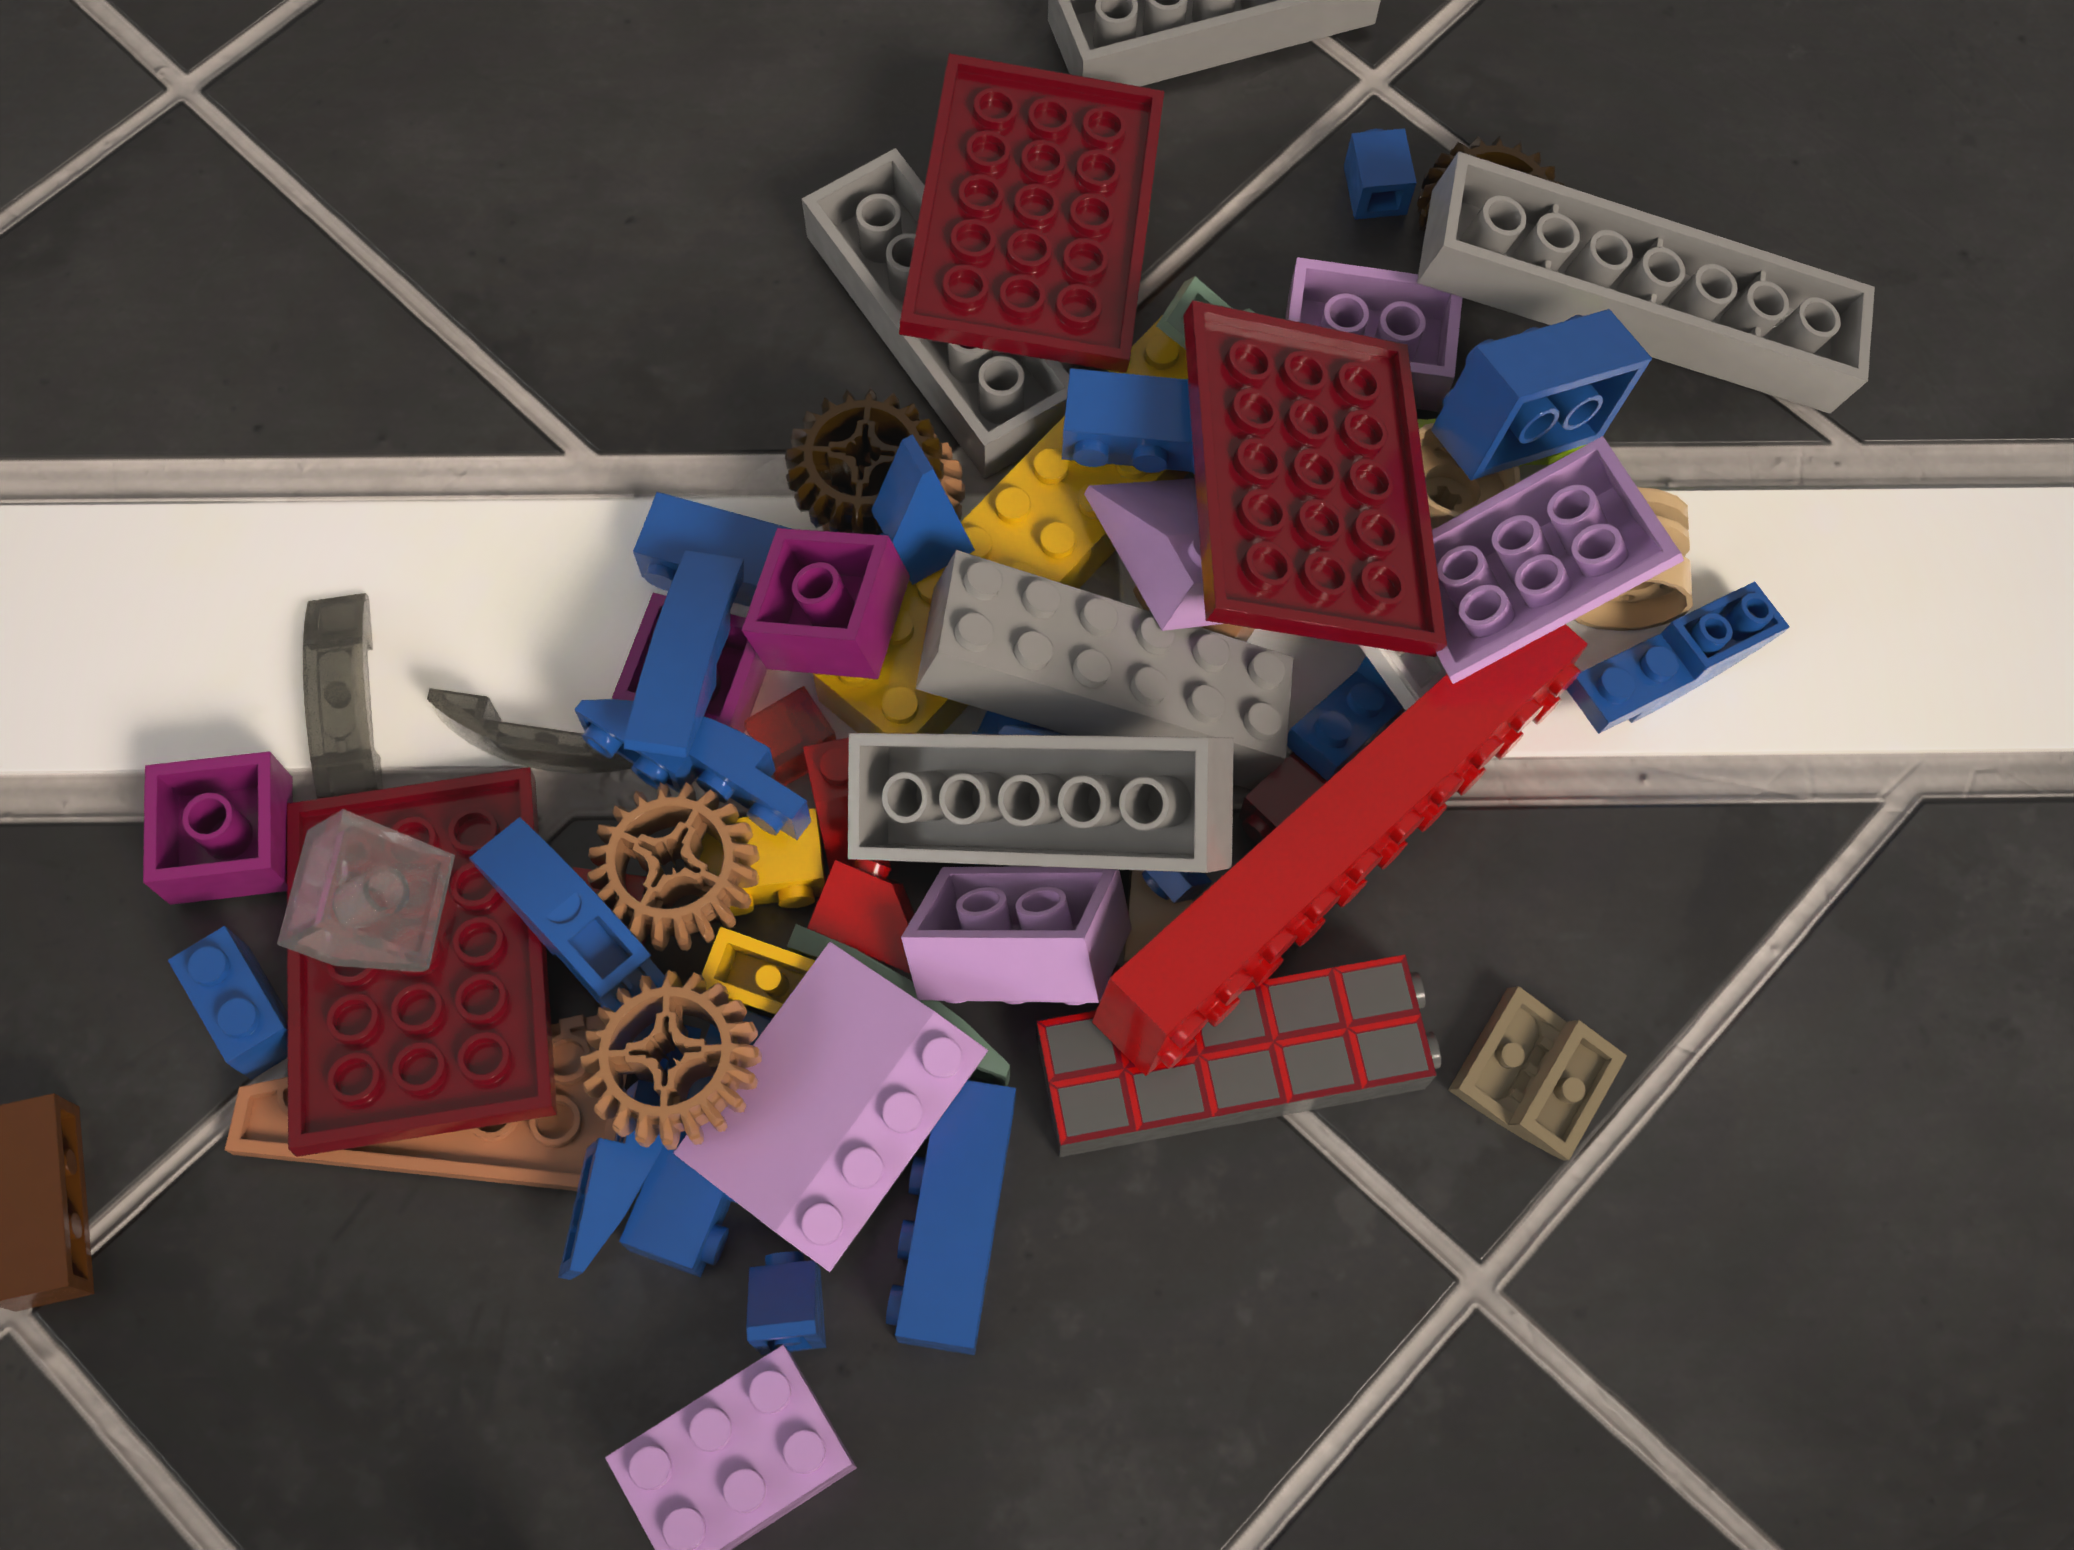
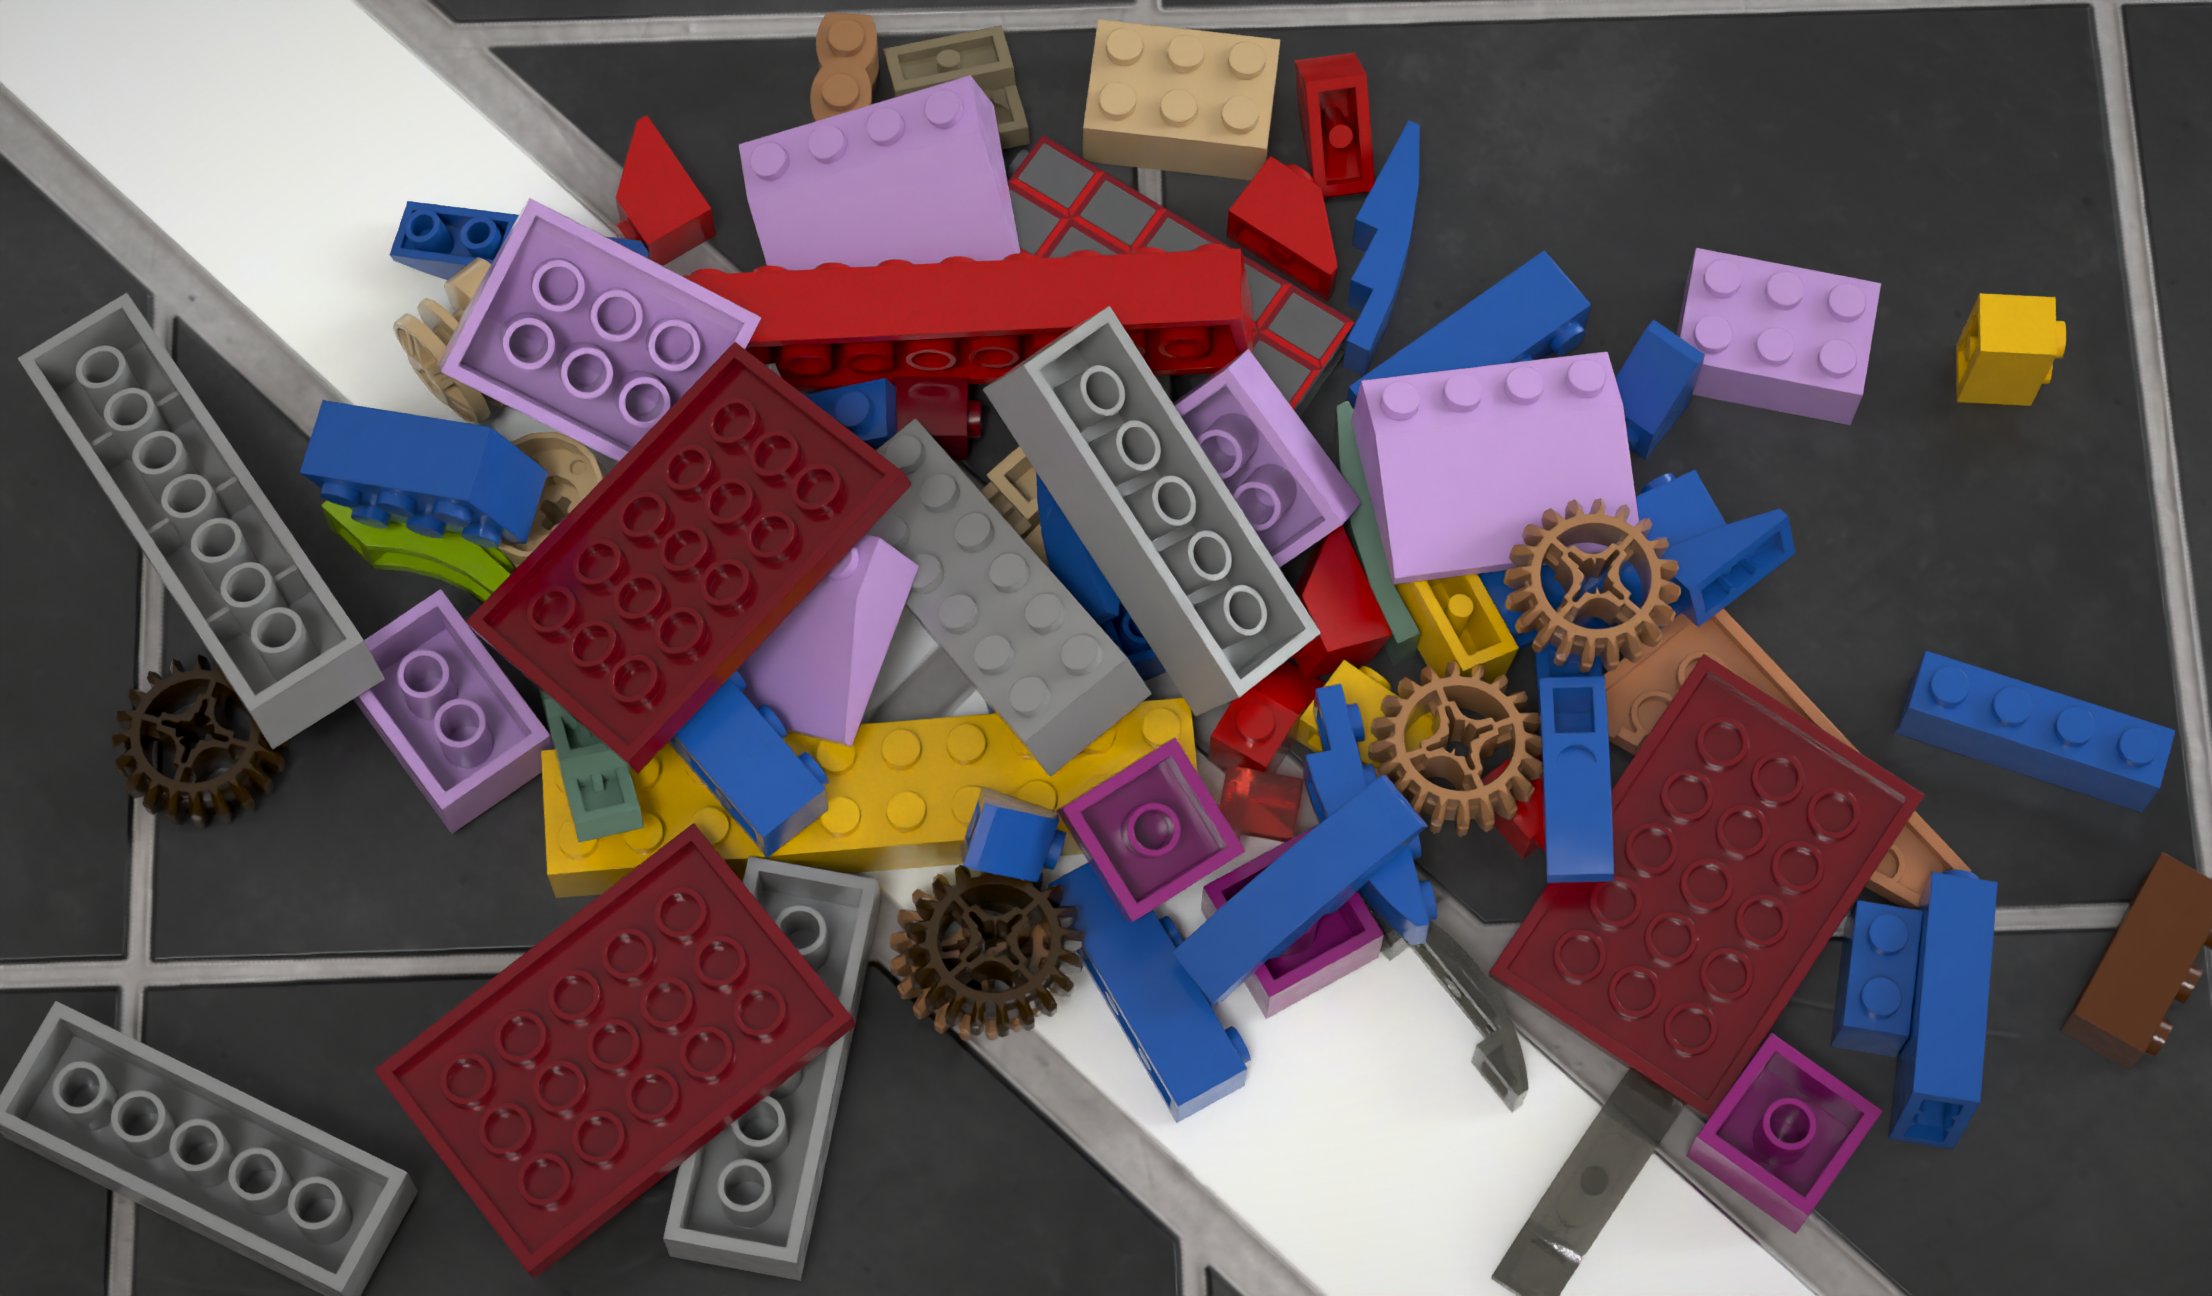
camera: 135 degrees left, 0 degrees up
clear slope [277,809,455,972] -> none
blue brick [1344,129,1417,220] -> none
none -> red slope [614,115,716,266]
none -> lavender slope [739,75,1020,270]
none -> medium nougat brick [810,12,880,122]
none -> tan brick [1083,19,1280,180]
none -> red slope [1226,156,1338,302]
none -> red slope [1294,53,1375,198]
none -> blue slope [1343,120,1420,376]
none -> blue slope [1888,870,1998,1149]
none -> blue brick [1895,650,2176,813]

